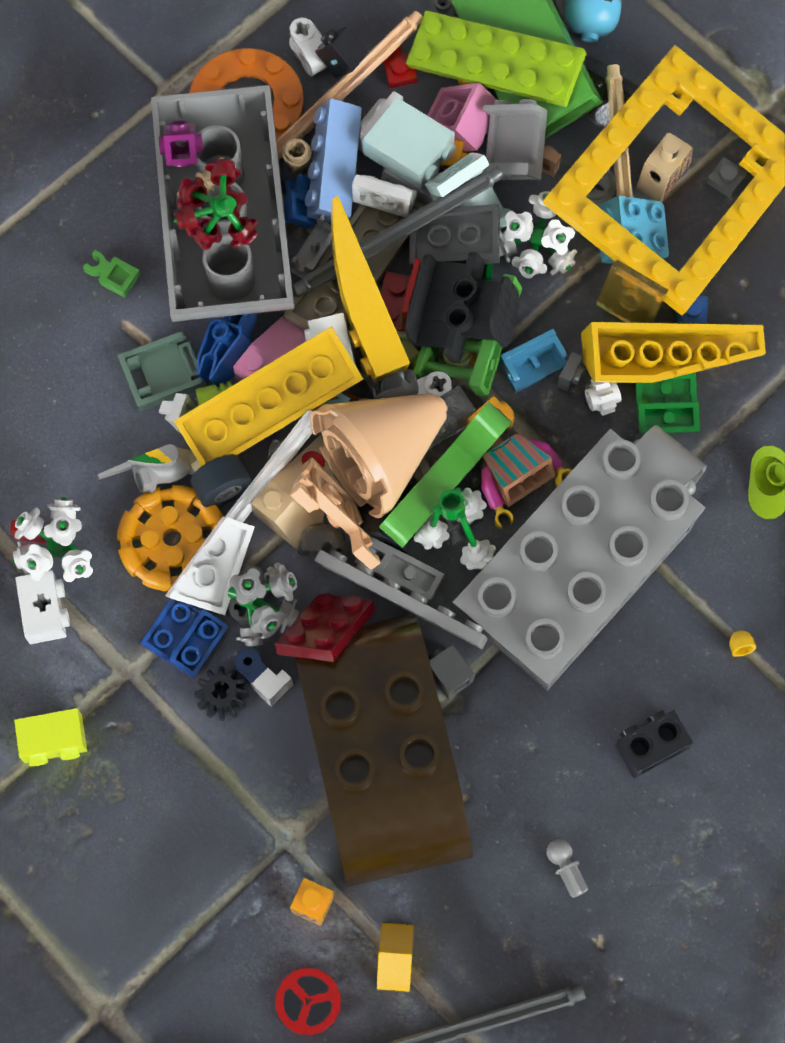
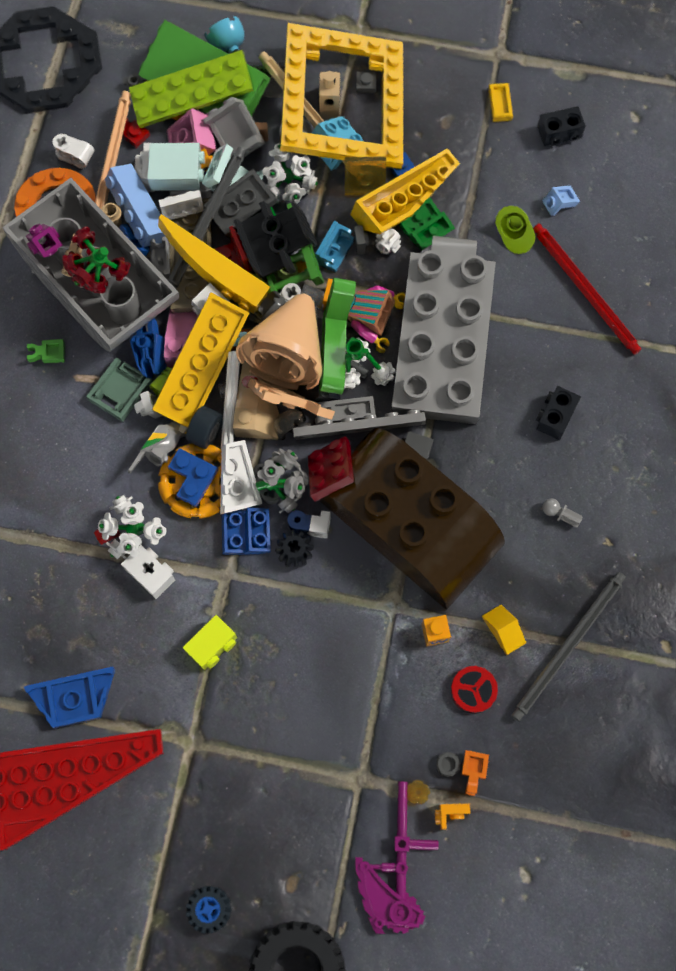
camera: 35 degrees left, 0 degrees up
black brick [315,27,368,78] -> none
yellow hinge [729,630,756,657] -> none
none -> blue plate [168,448,218,508]

